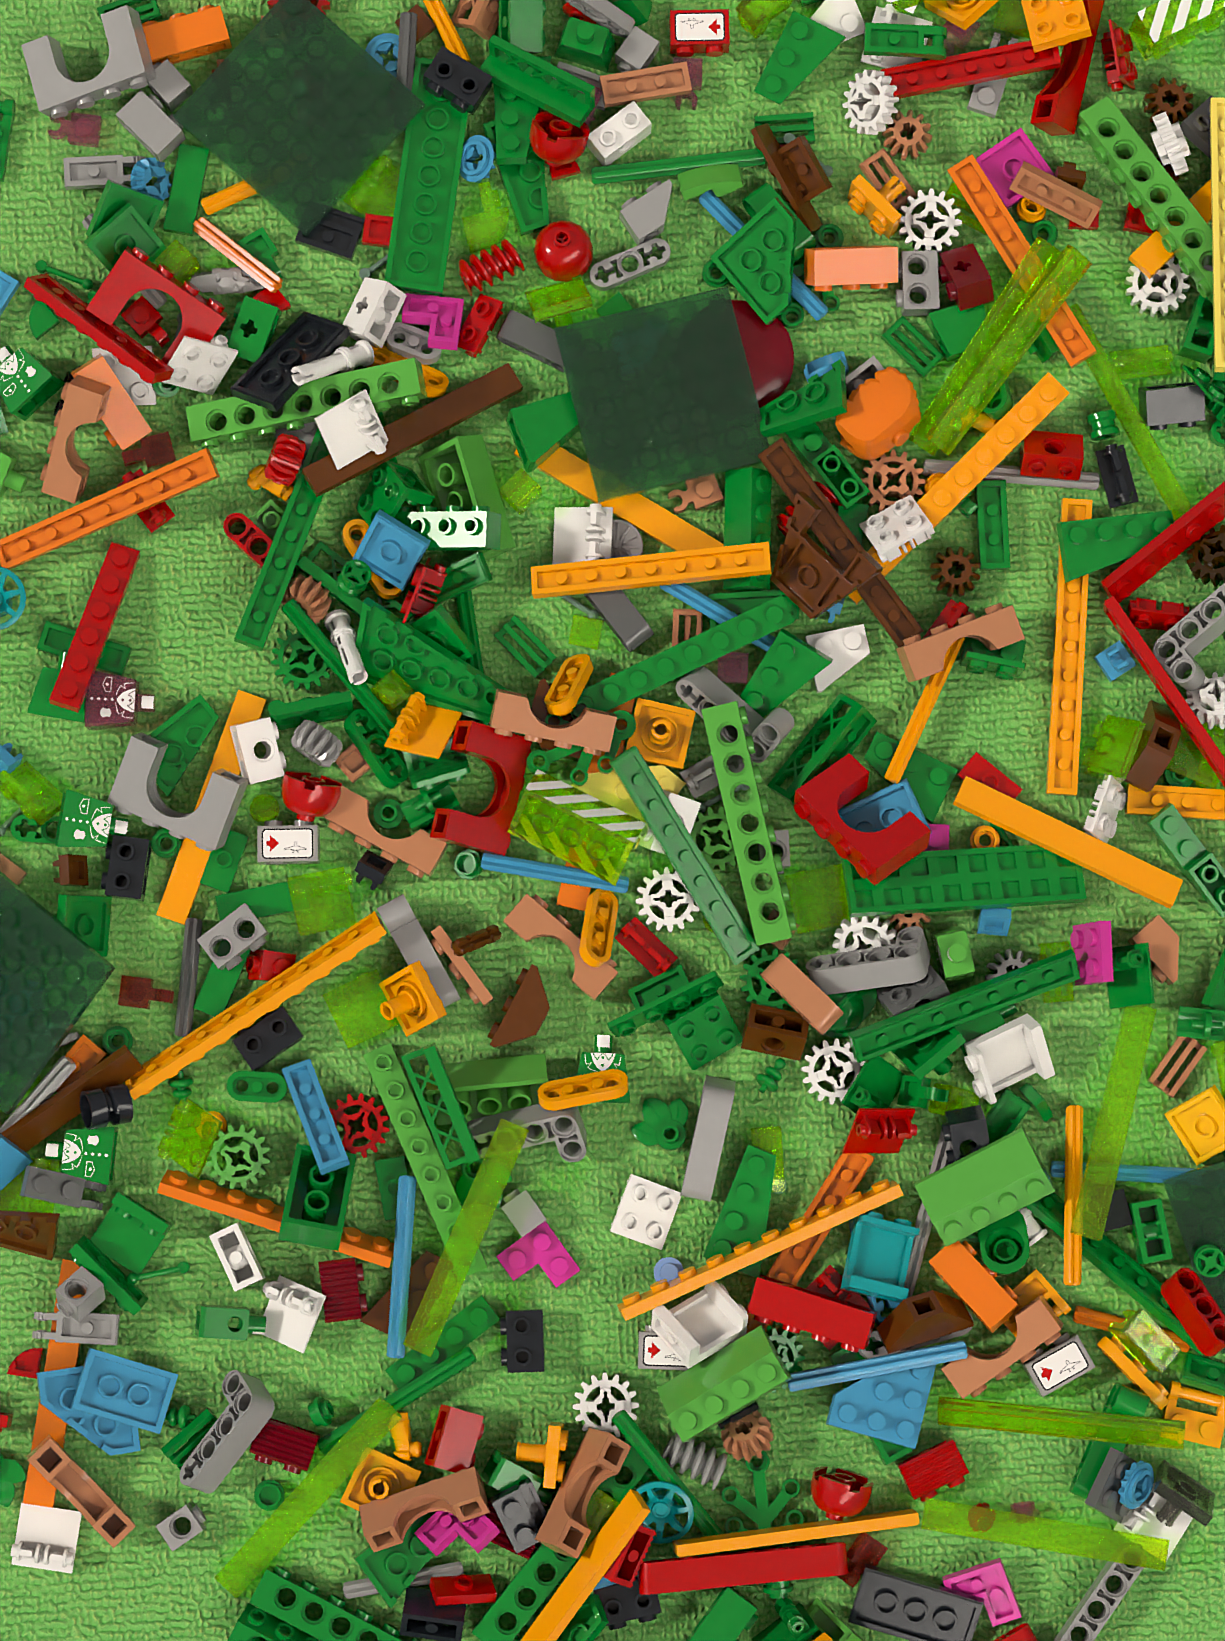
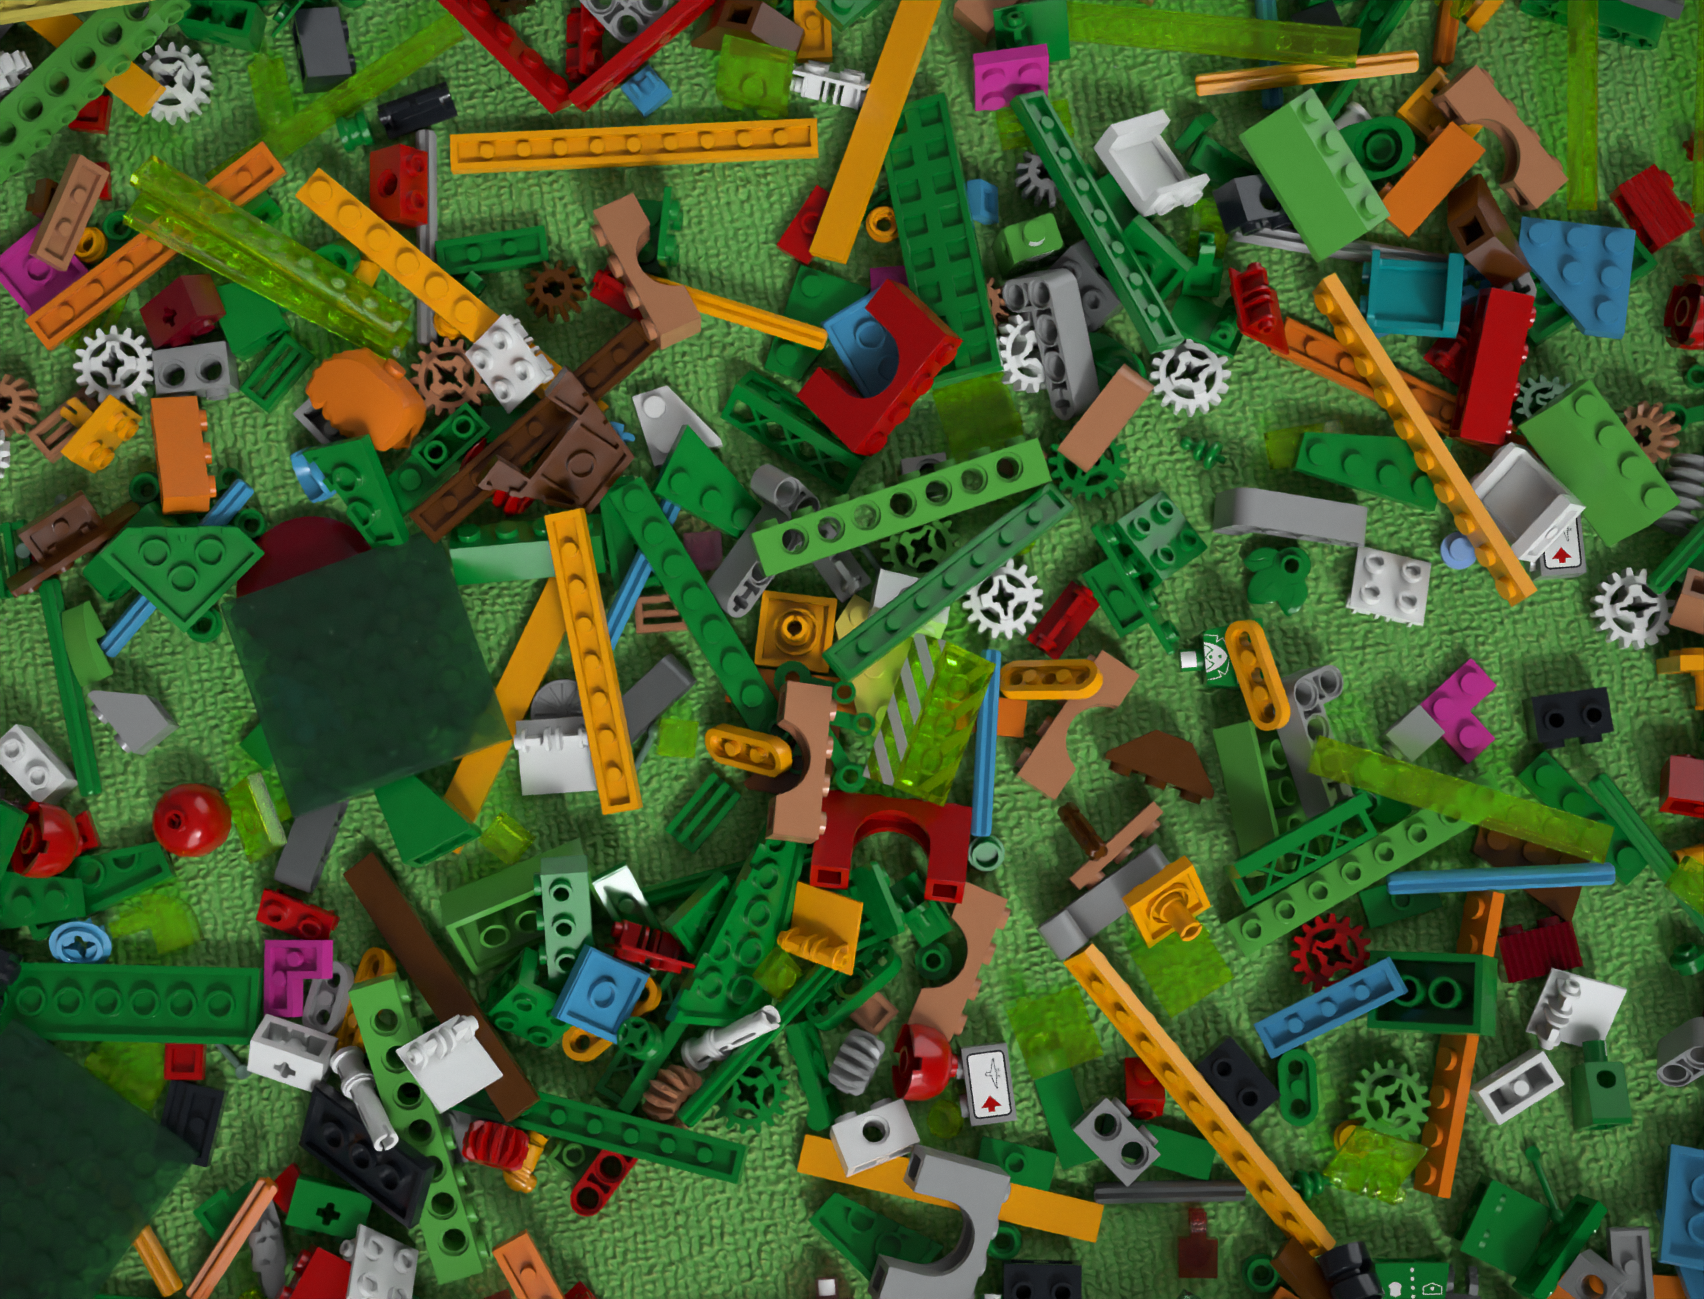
camera: 85 degrees left, 0 degrees up
black tile [354,850,394,891] -> none
red piece [459,239,525,296] -> none
light grey beam [590,238,671,291] -> none
nougat plate [668,471,724,514] -> none
reddish brown brick [741,1003,809,1061] -> none
dark azure axle [787,1341,968,1392] -> none
plate [1008,1501,1039,1524] -> none
brick [1021,1332,1096,1397] -> none
green wing [1056,510,1174,583] -> none

